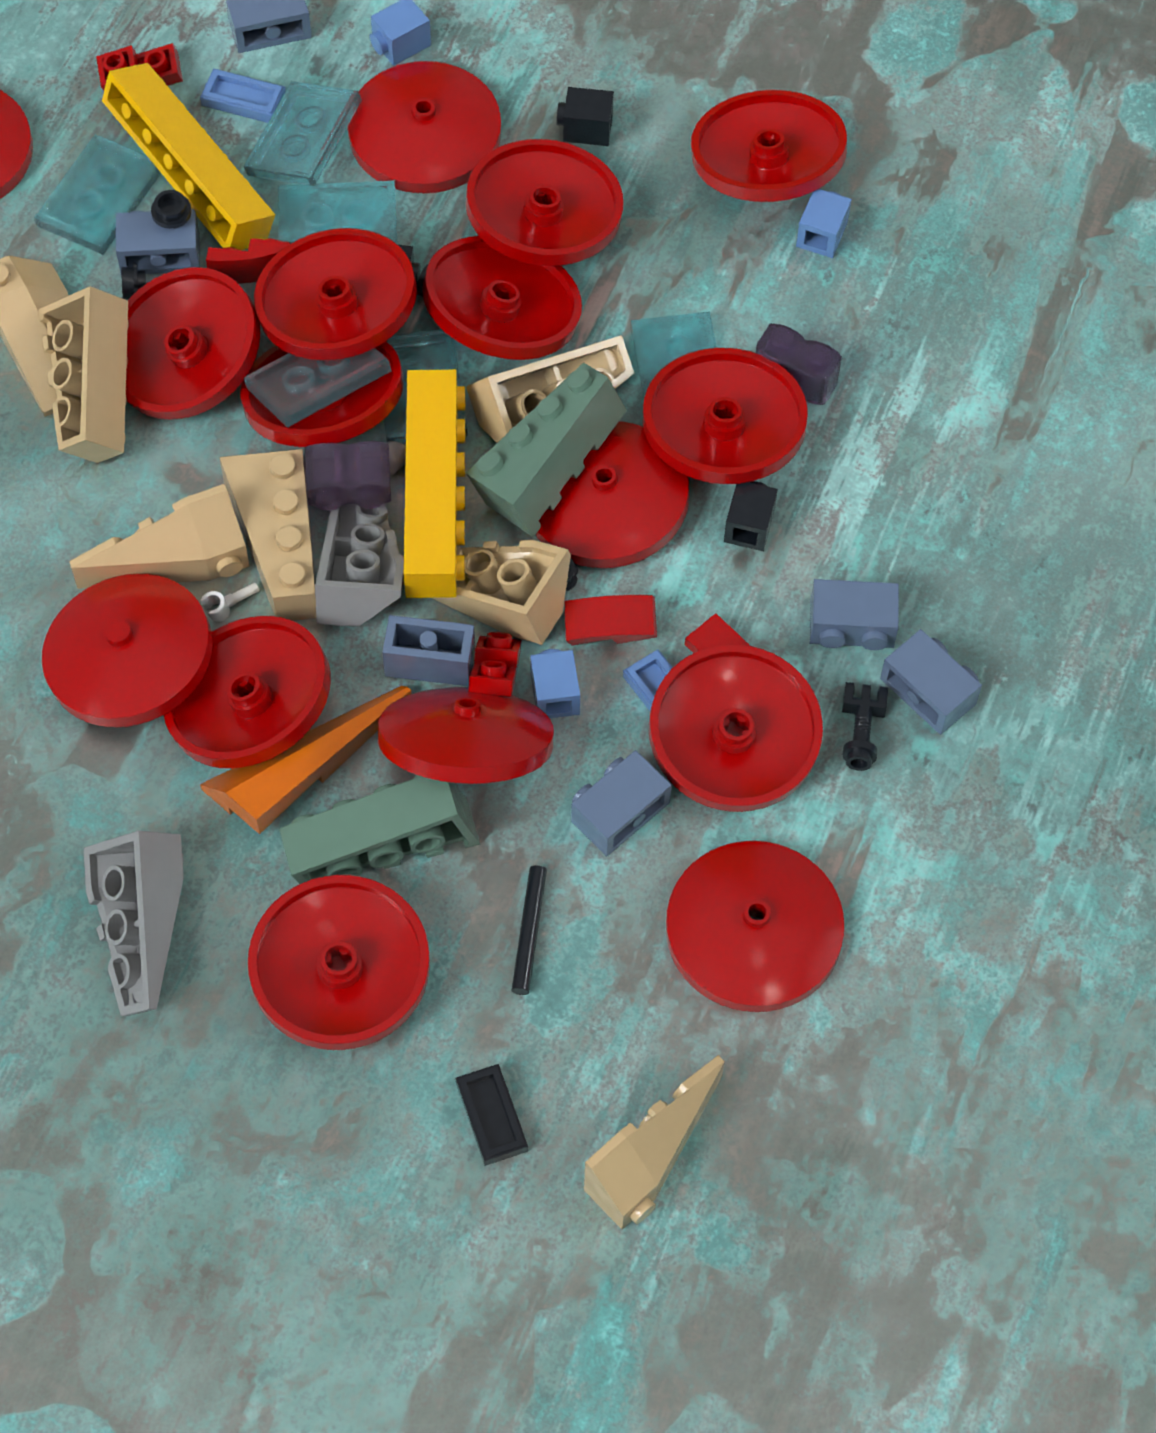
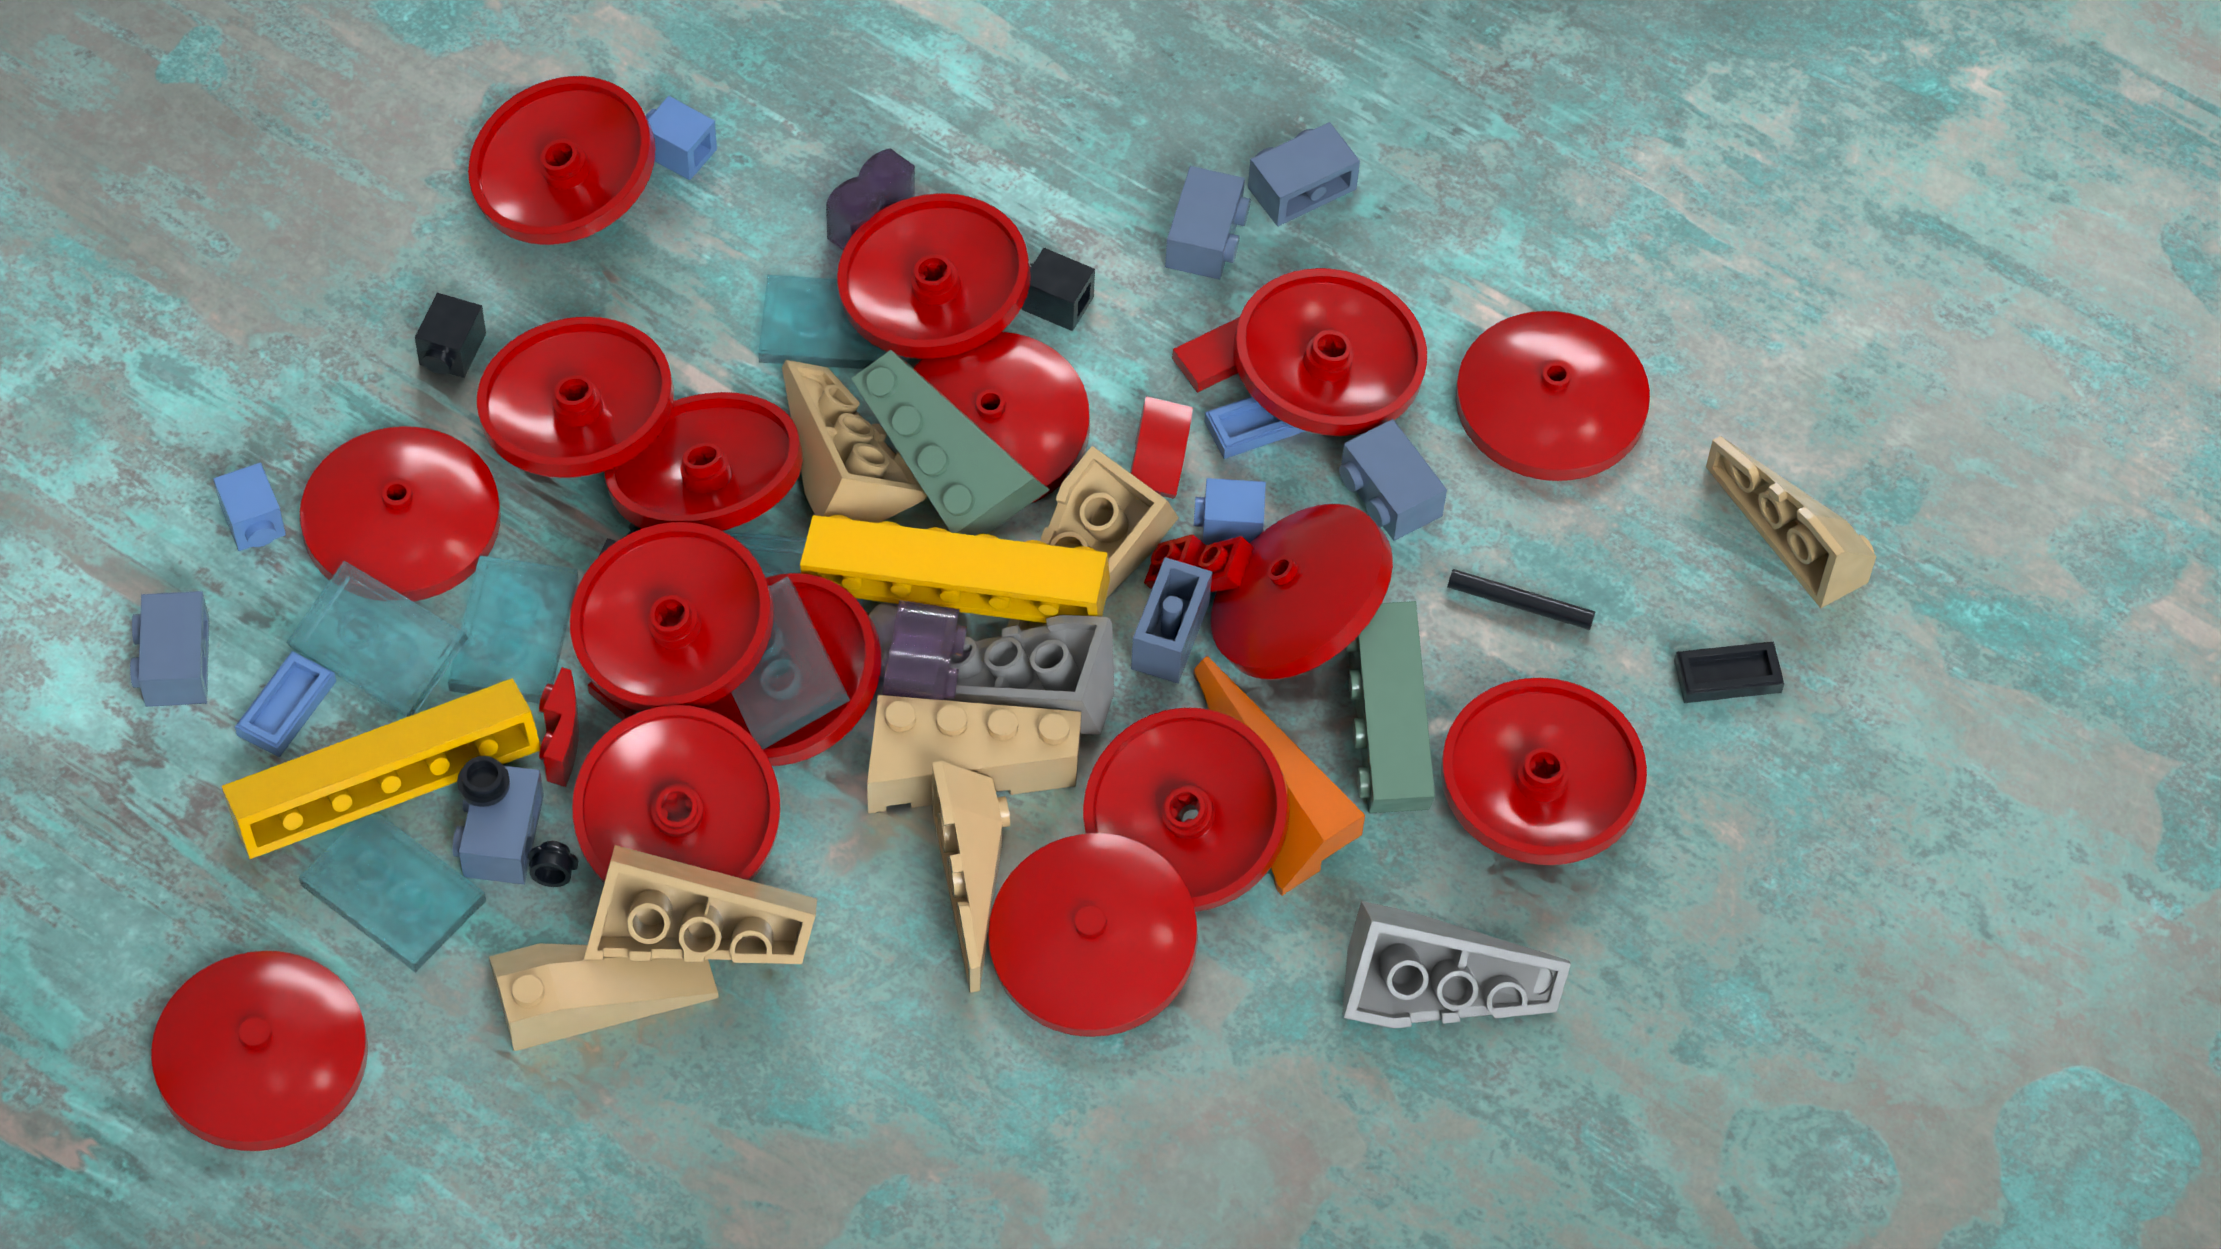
camera: 80 degrees left, 5 degrees down
red slope [96,43,183,90] -> none
white hand [200,582,259,622] -> none
black hinge [842,682,888,771] -> none

